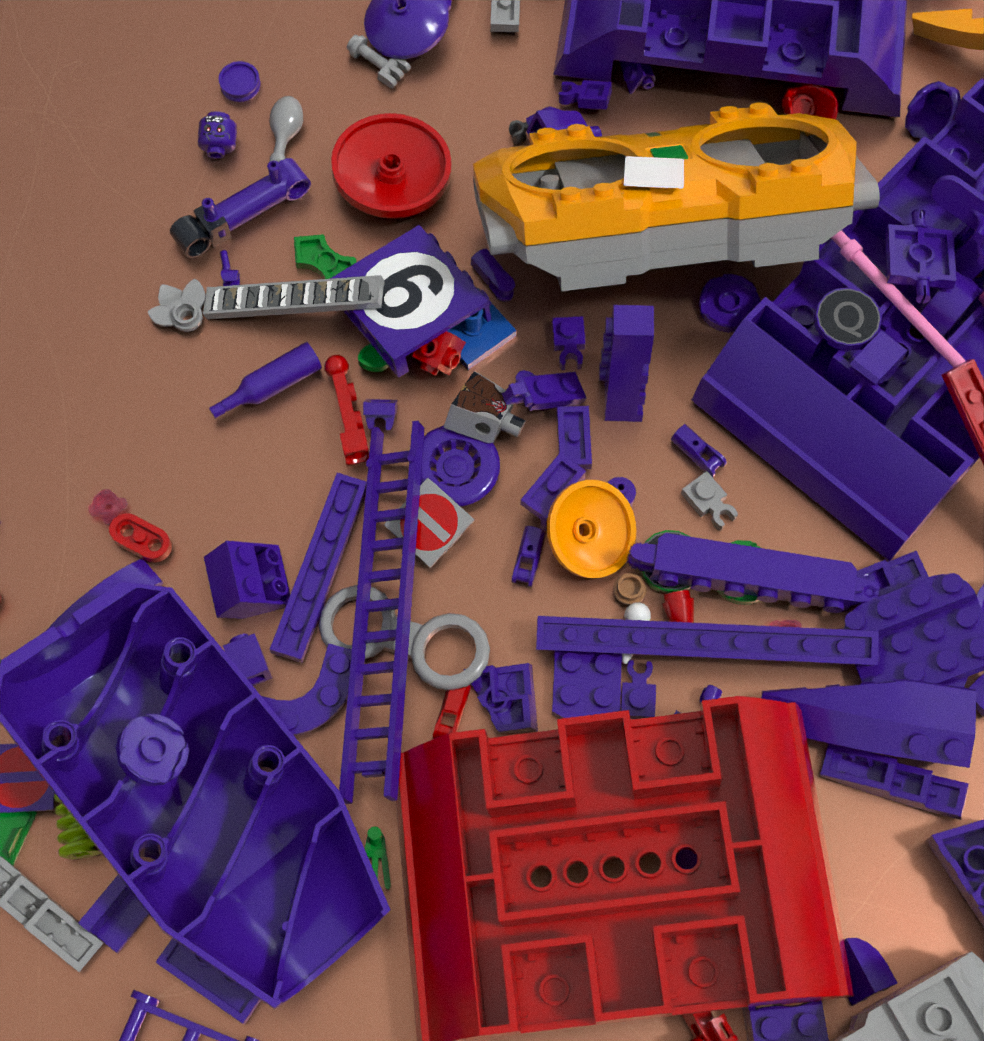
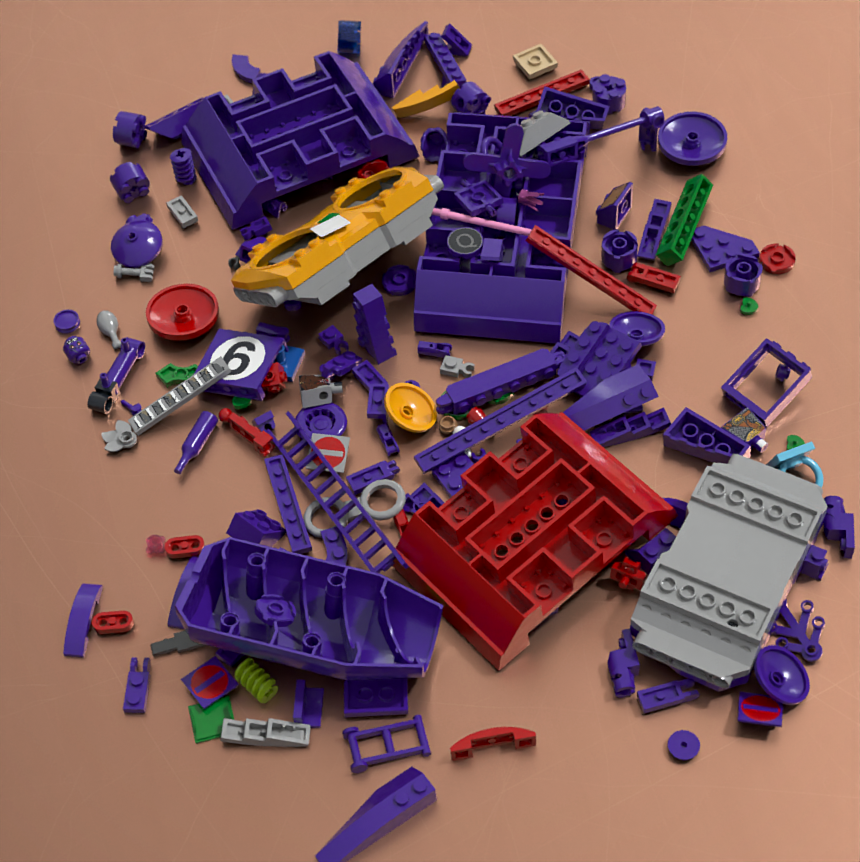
camera: 30 degrees left, 15 degrees down
none -> dark purple hinge [346,460,400,495]

